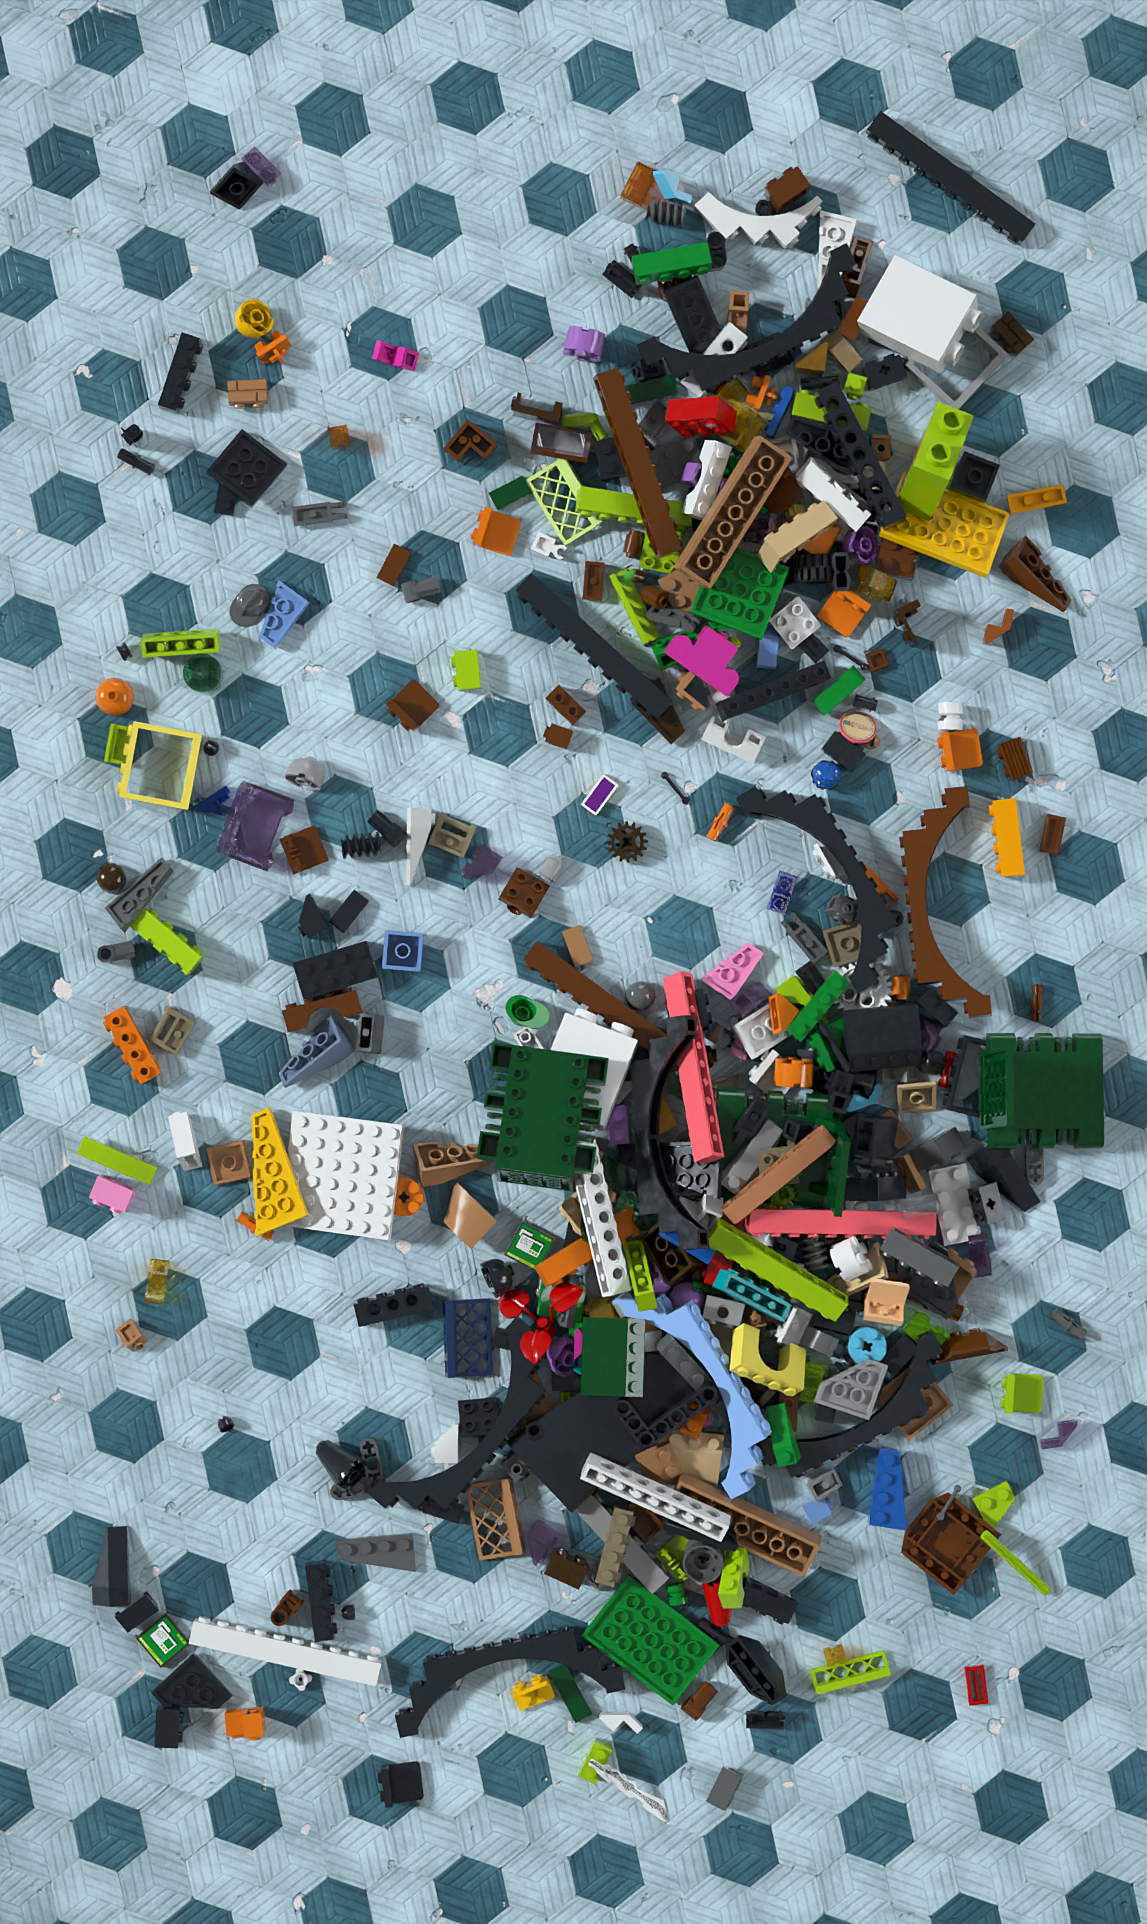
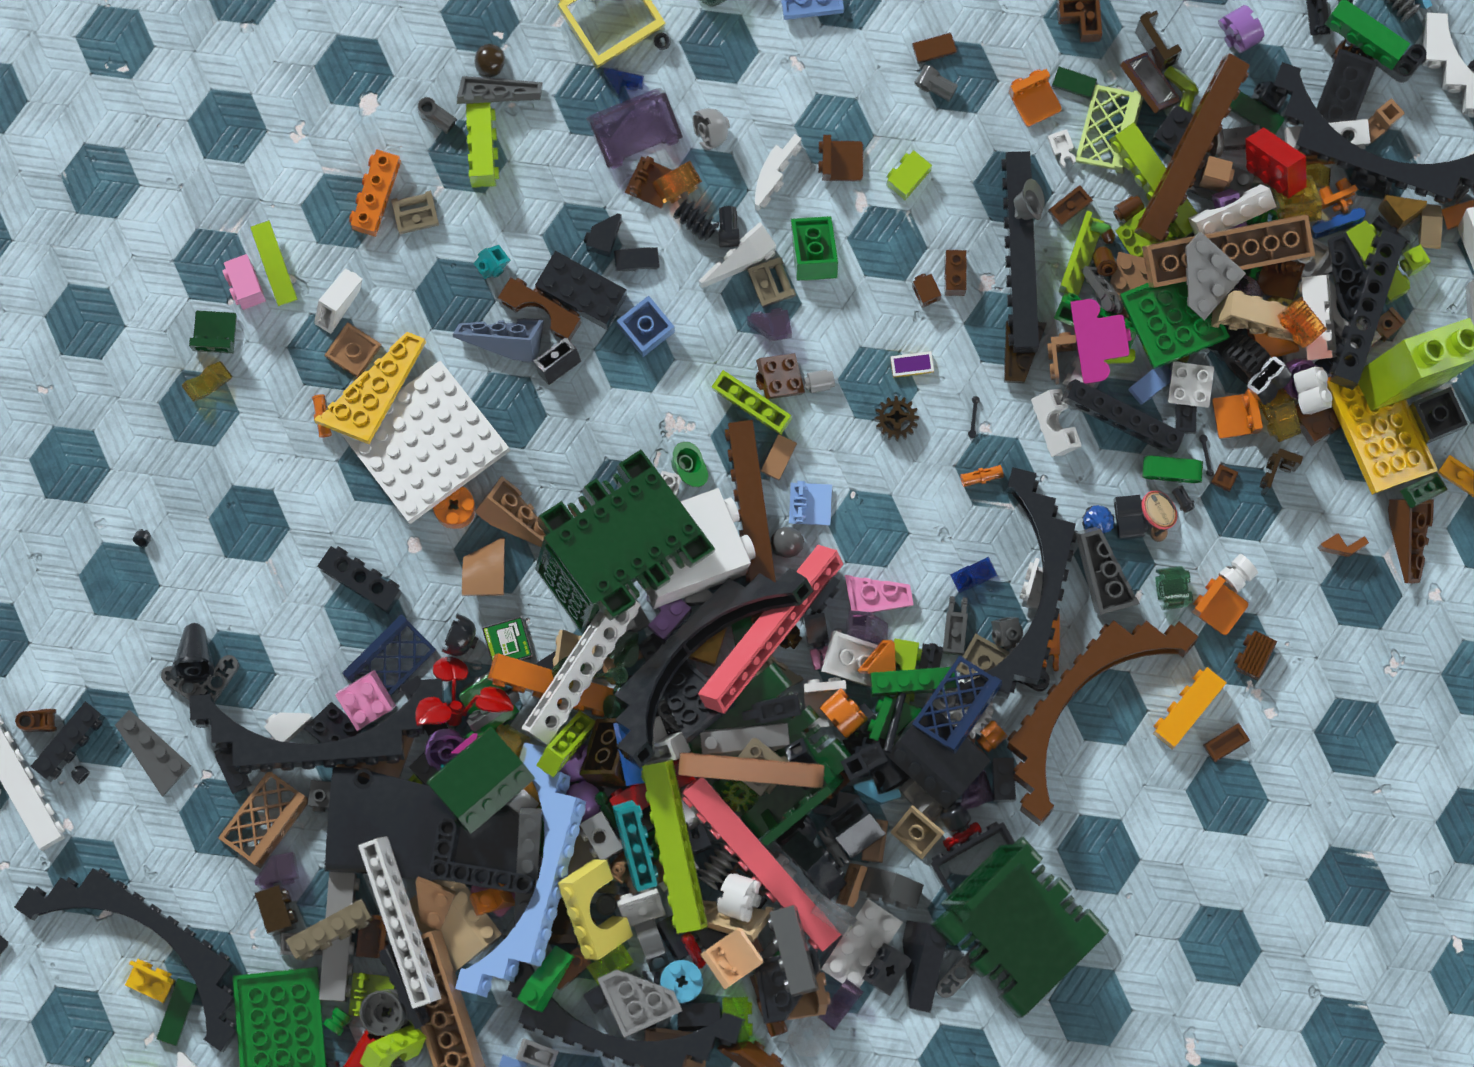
camera: 45 degrees right, 10 degrees down
medium nougat bracket [116,1318,148,1352] -> none
black brick [862,353,907,392] -> none
reddish brown axle [1030,984,1043,1022] -> none
none -> dark green bracket [189,311,237,354]
none -> bright pink brick [335,670,396,730]
none -> teal brick [473,245,511,279]
none -> clear orange brick [652,161,702,204]
none -> red axle [681,932,707,969]
none -> lime brick [711,370,792,435]
none -> white slope [755,134,802,211]
none -> light blue hinge [789,481,832,525]
none -> green slope [791,216,838,281]
none -> dark blue fence [912,655,1002,754]
none -> dark grey piece [1014,179,1045,220]
none -> dark grey wedge [1075,527,1140,615]
none -> clear green brick [1155,566,1193,610]
none -> light grey plate [1185,231,1246,320]
none -> medium nougat brick [1199,156,1235,192]
none -> clear orange brick [1277,297,1327,348]
none -> white brick [1294,367,1332,414]
none -> dark green tile [1400,472,1448,508]

